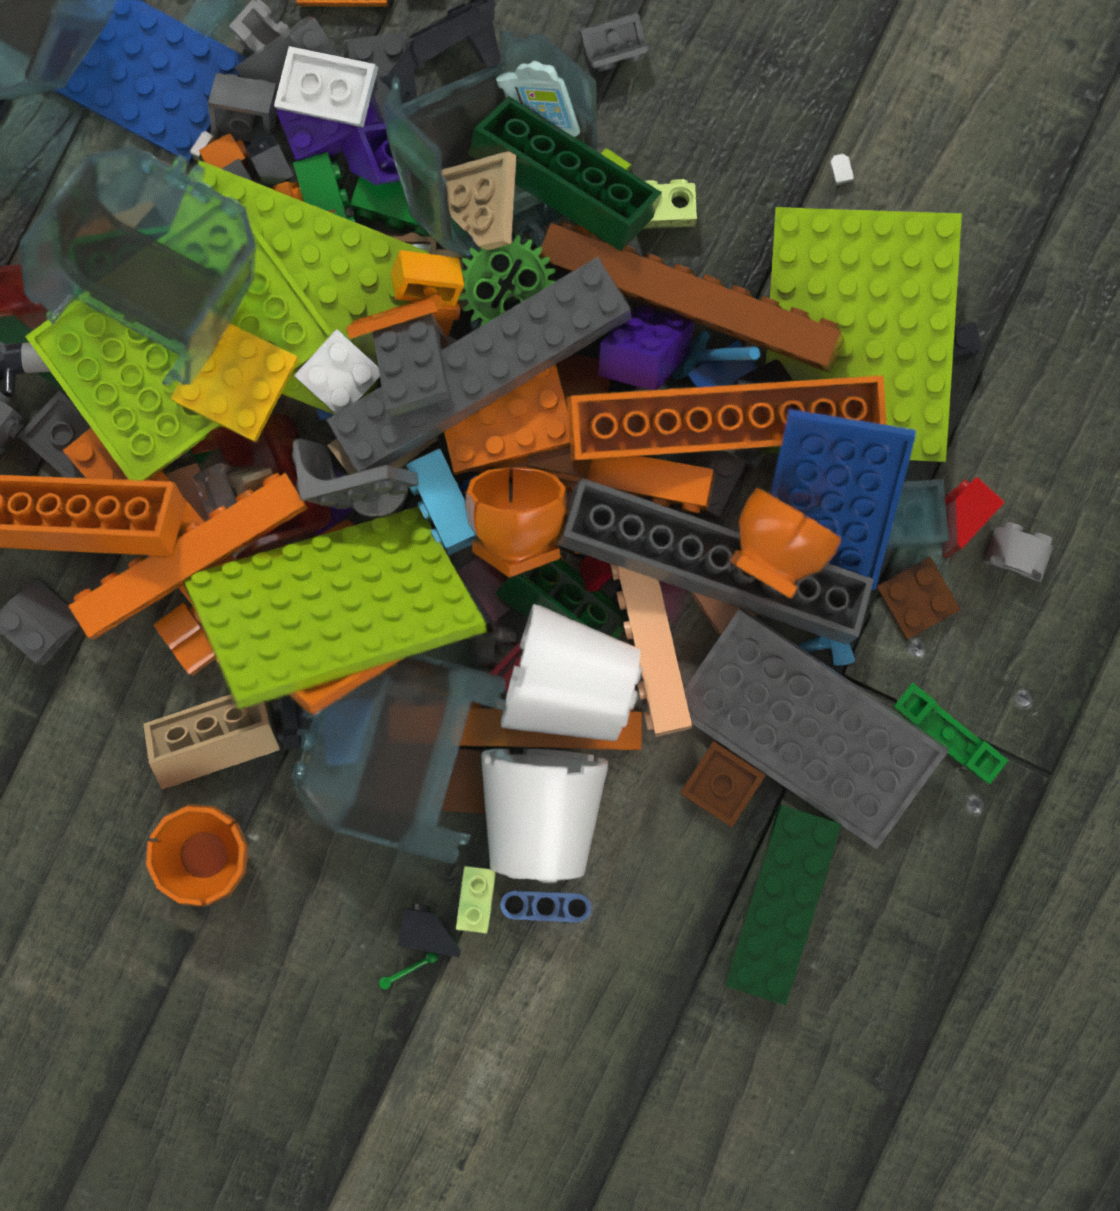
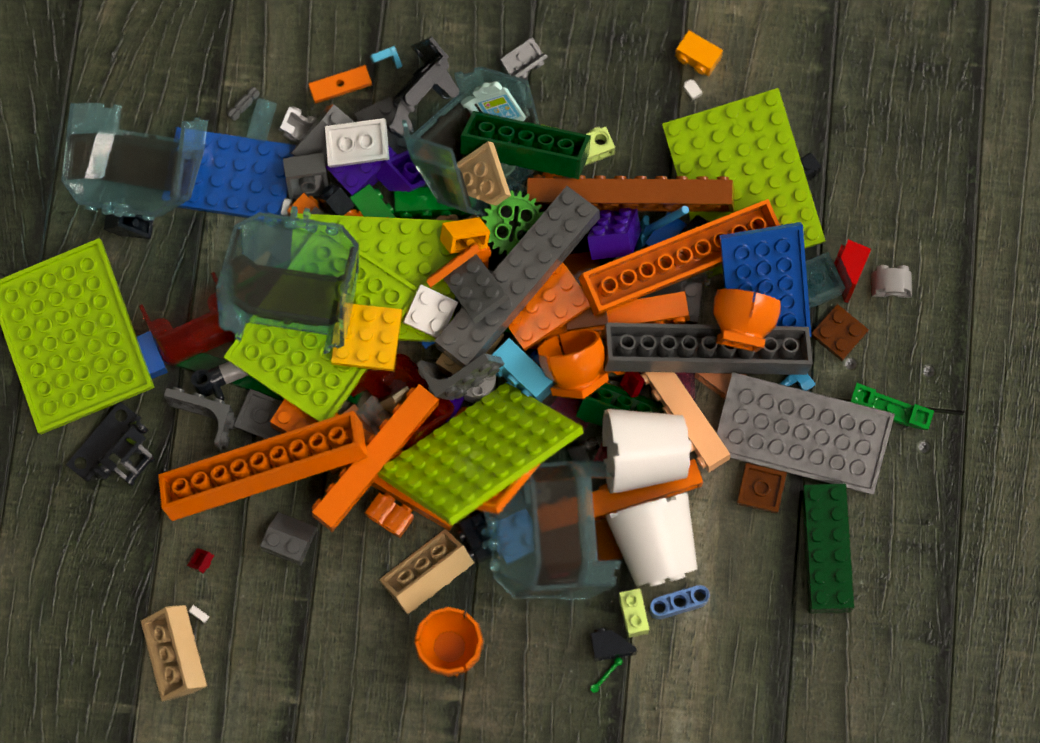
camera: 20 degrees left, 10 degrees down
none -> light orange brick [675,30,723,76]

